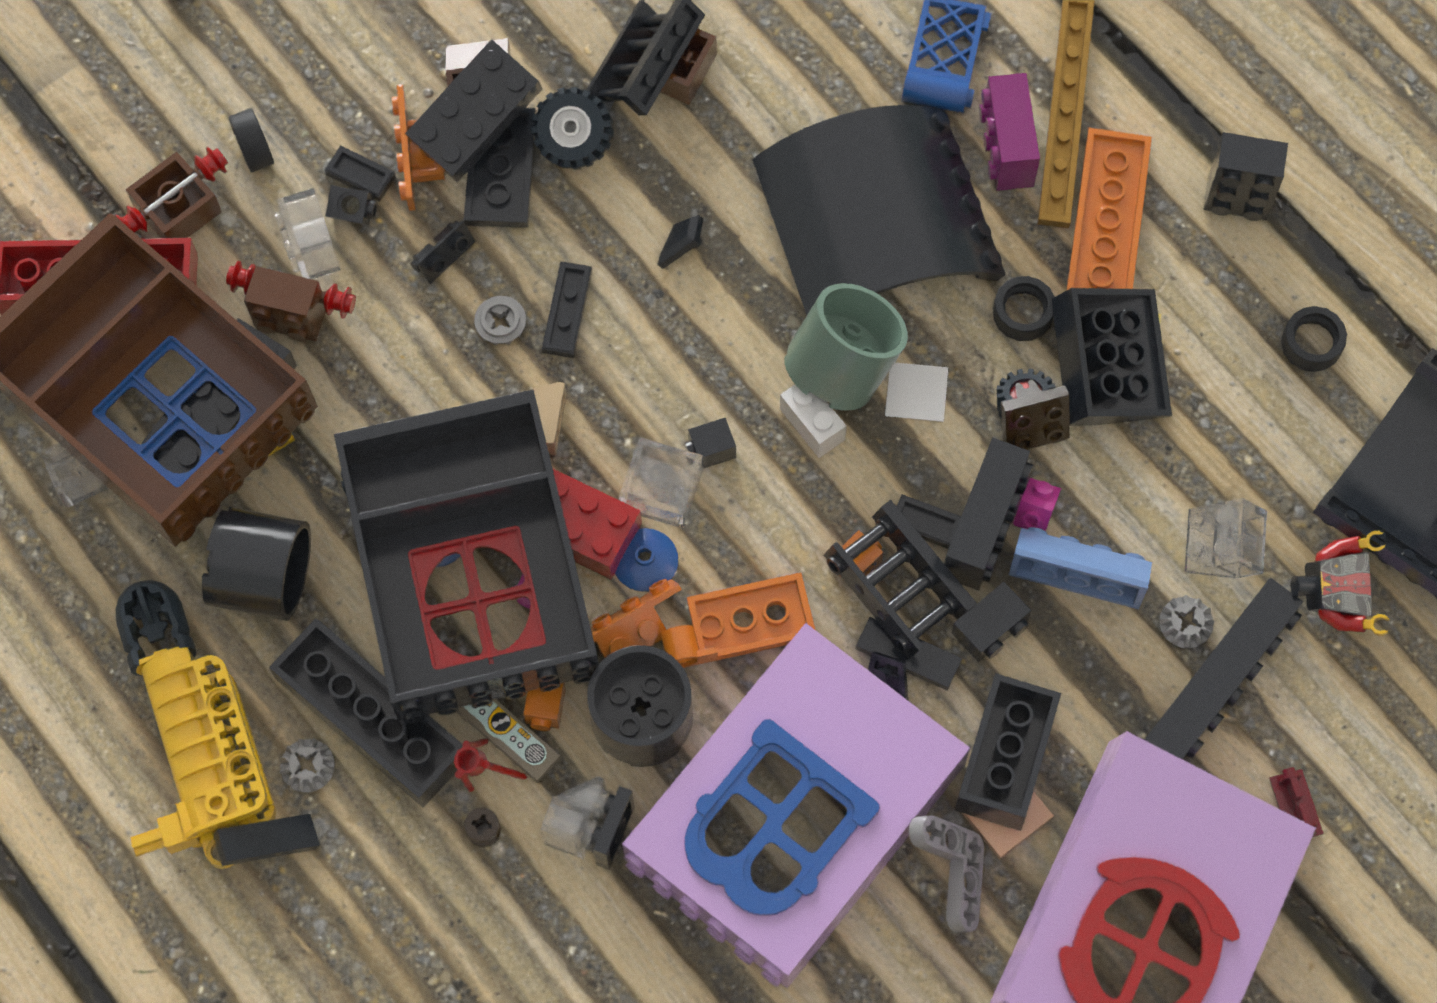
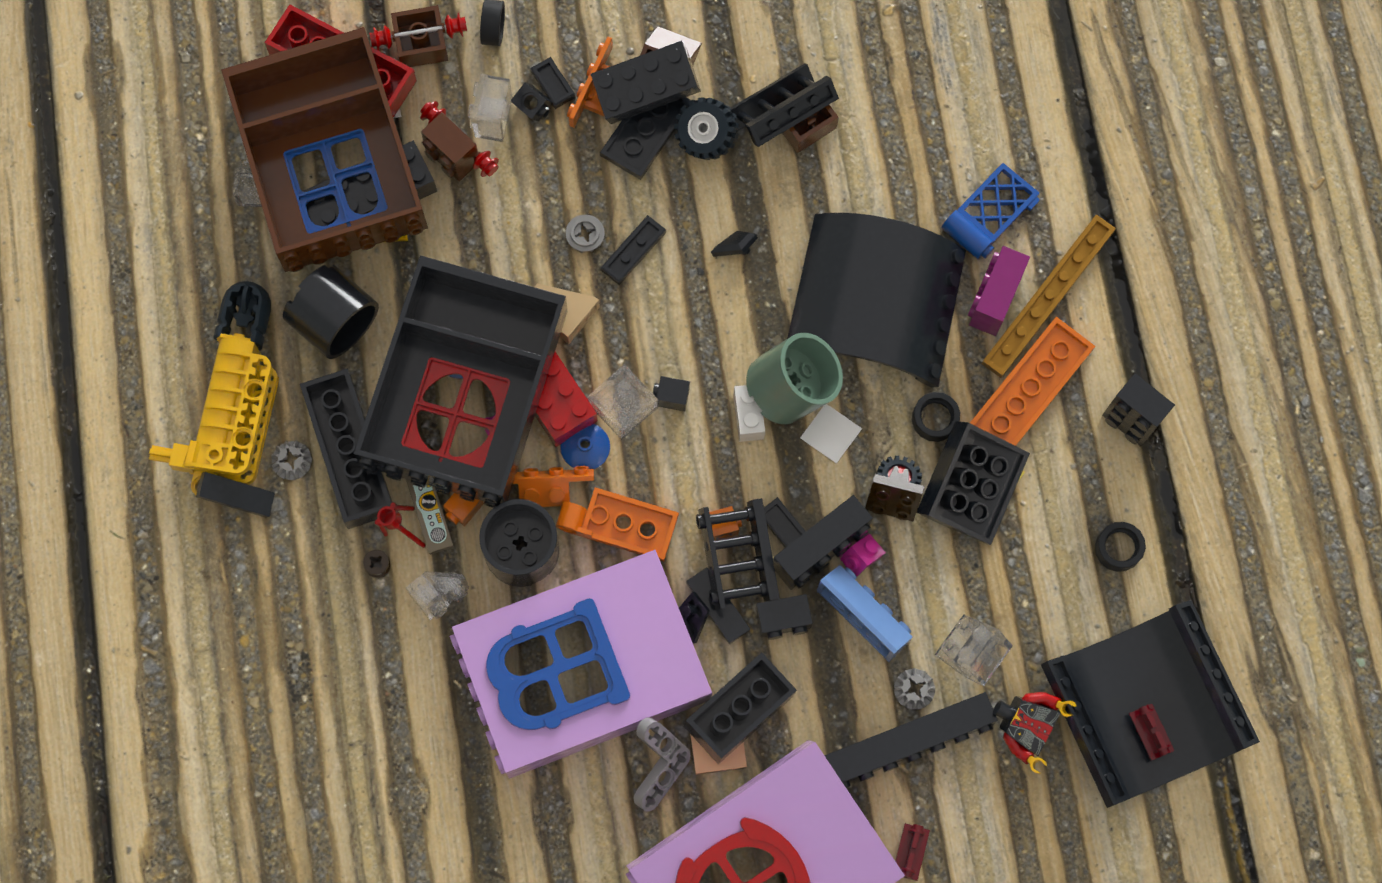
camera: 25 degrees right, 5 degrees up
black hinge [410,220,476,284] -> none
black plate [590,786,635,870] -> none

